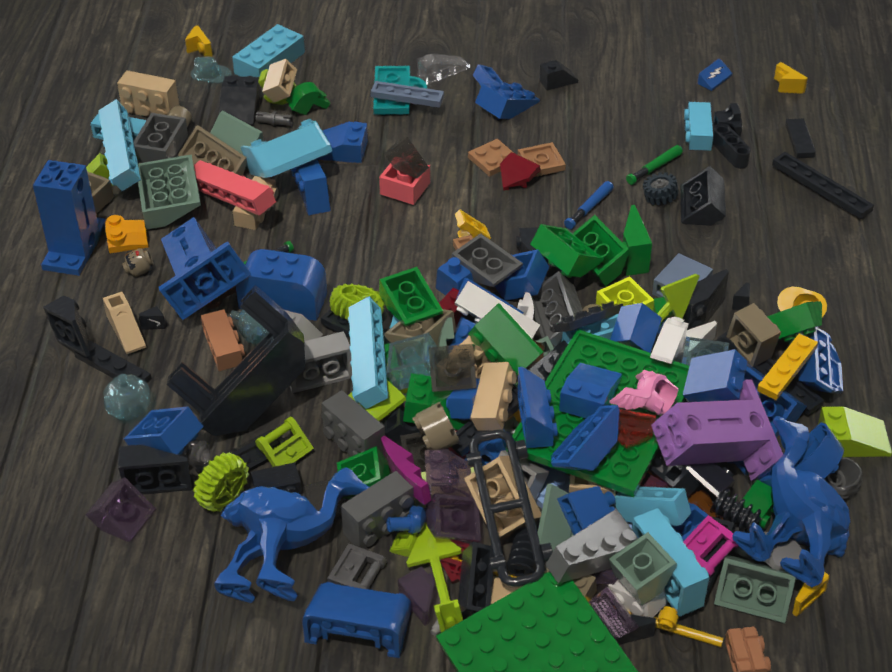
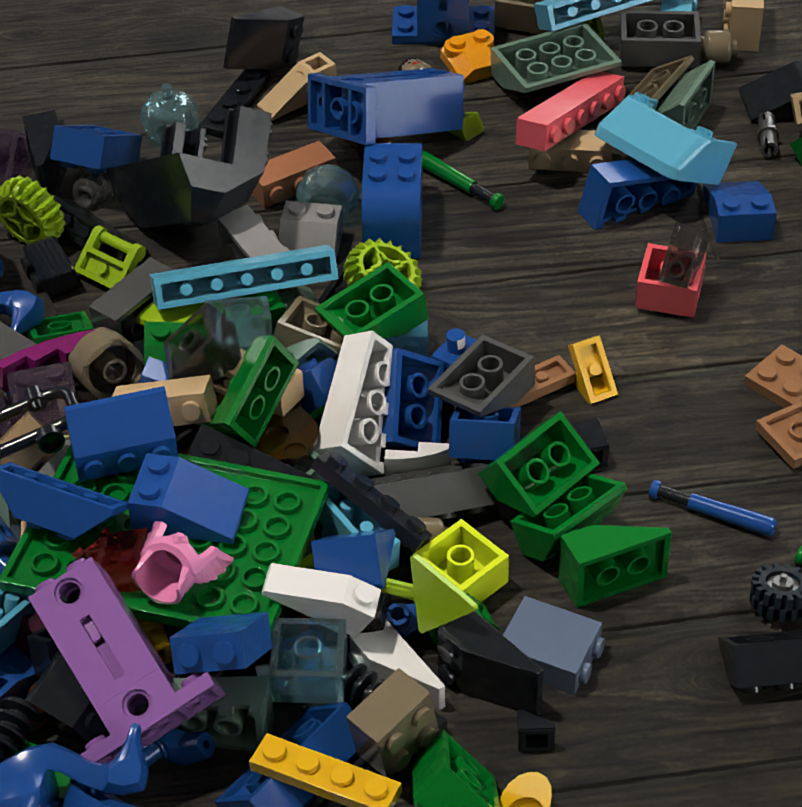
camera: 80 degrees right, 0 degrees up
dark red slope [500,152,541,191] -> none

